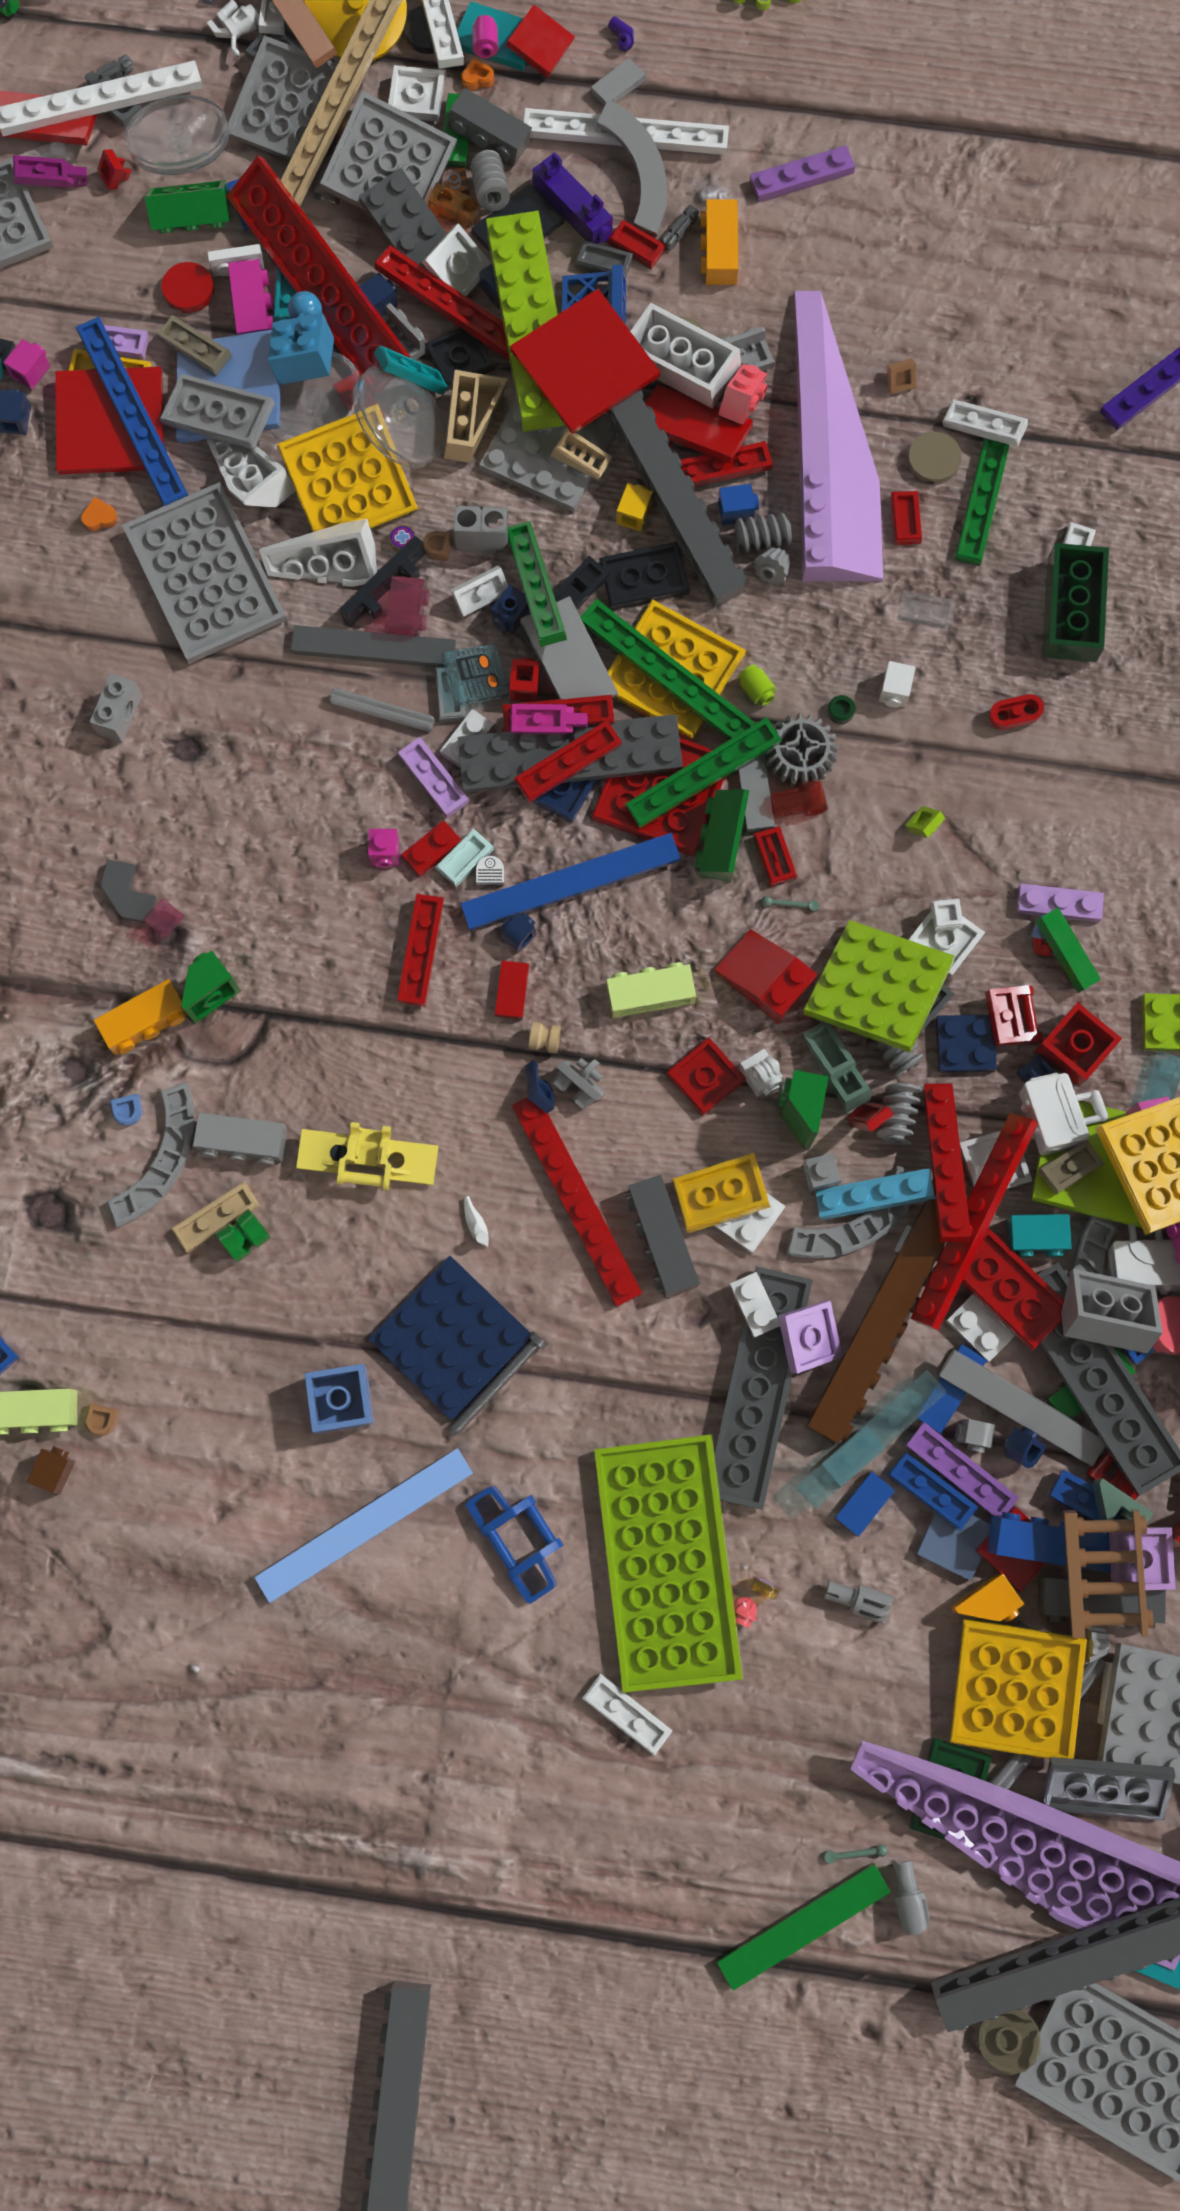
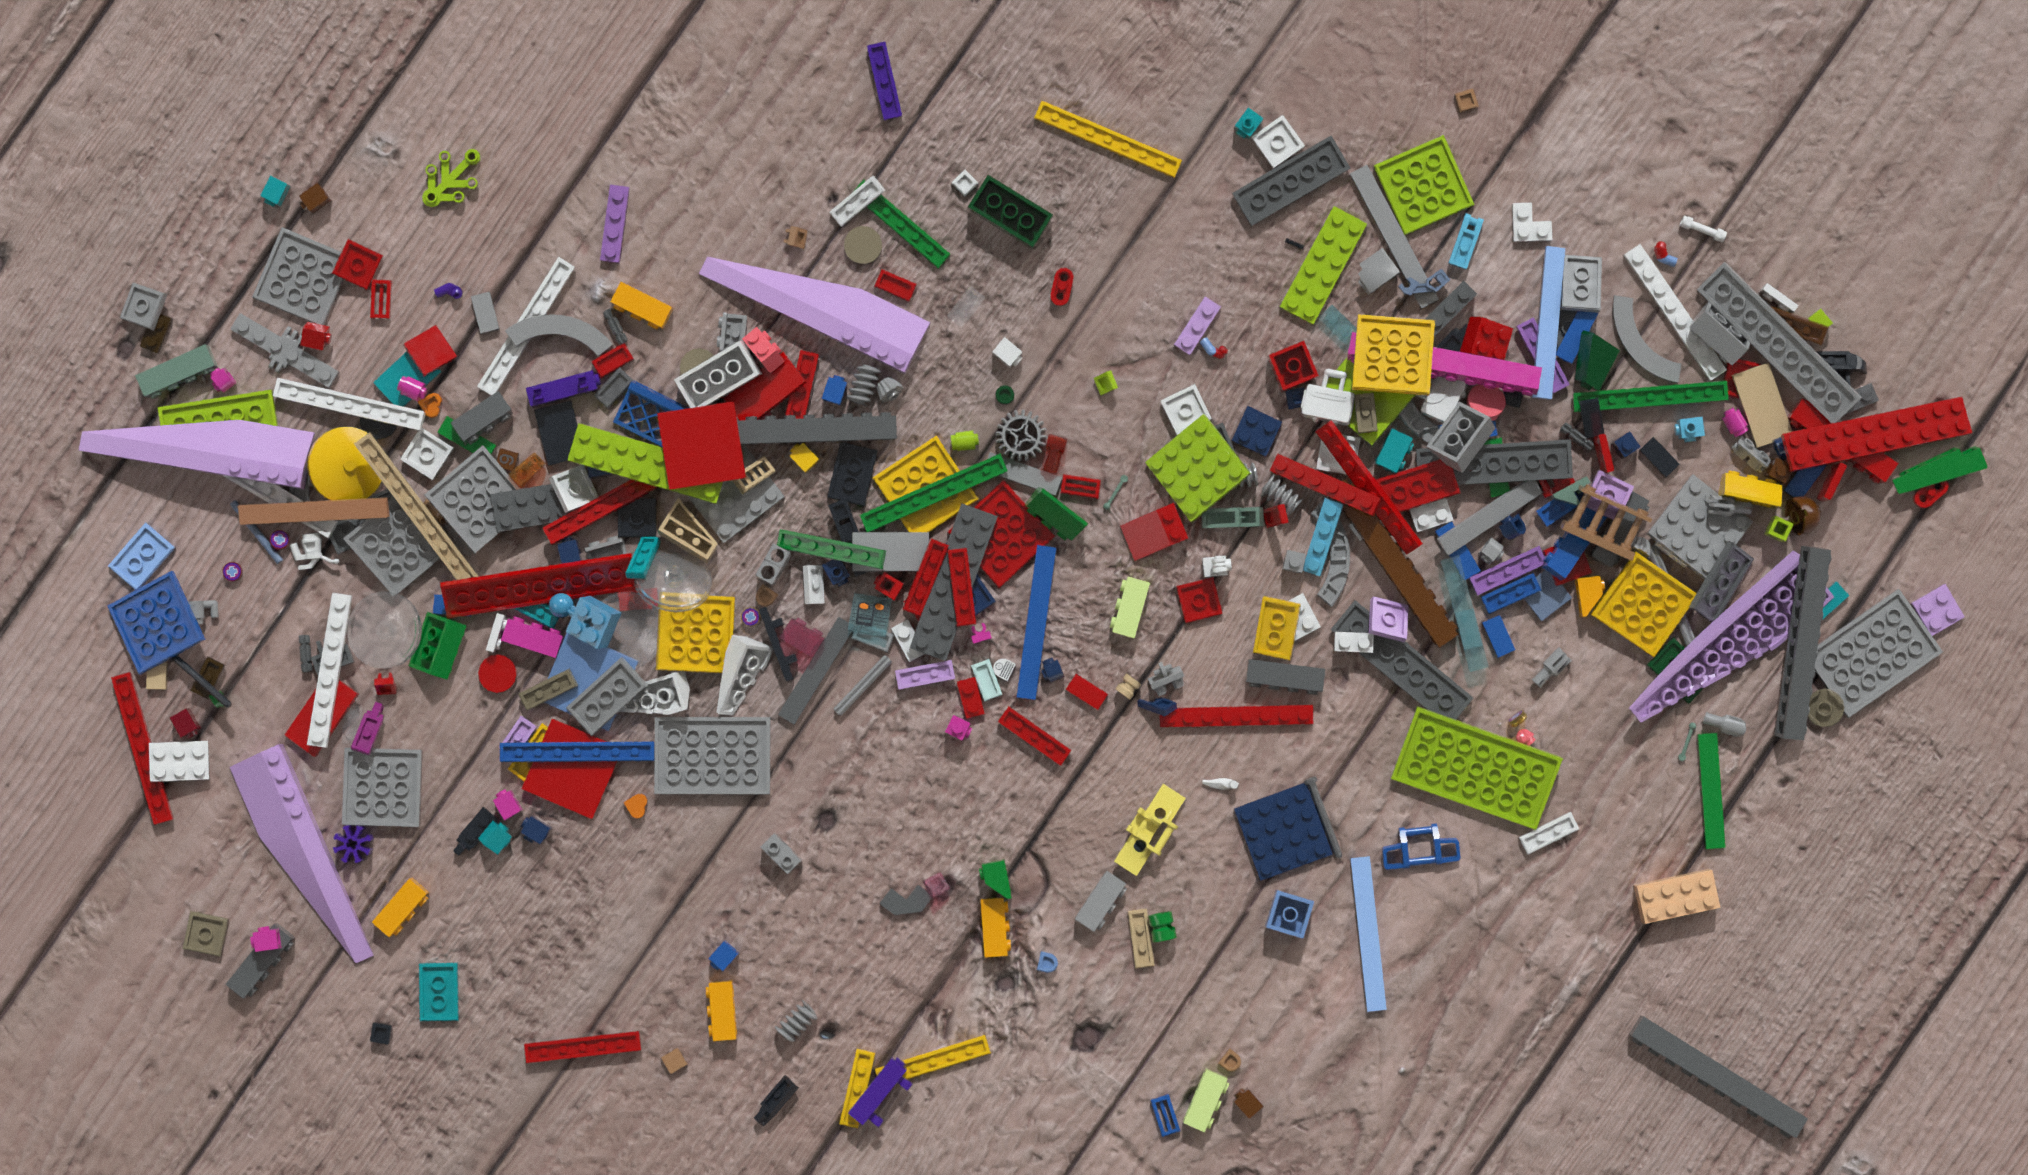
camera: 65 degrees left, 10 degrees up
light grey tile [107,1082,195,1228] -> none
light grey piece [470,150,510,211] -> none
dark pink hinge [510,704,588,734] -> none
green tile [625,717,782,829] -> none
green slope [777,1070,829,1149] -> none
white tile [930,899,964,931] -> none
plate [985,986,1044,1046] -> none
green tile [1035,907,1101,993] -> none
none -> dark pink tile [971,623,992,644]
none -> light nougat brick [1633,869,1721,924]

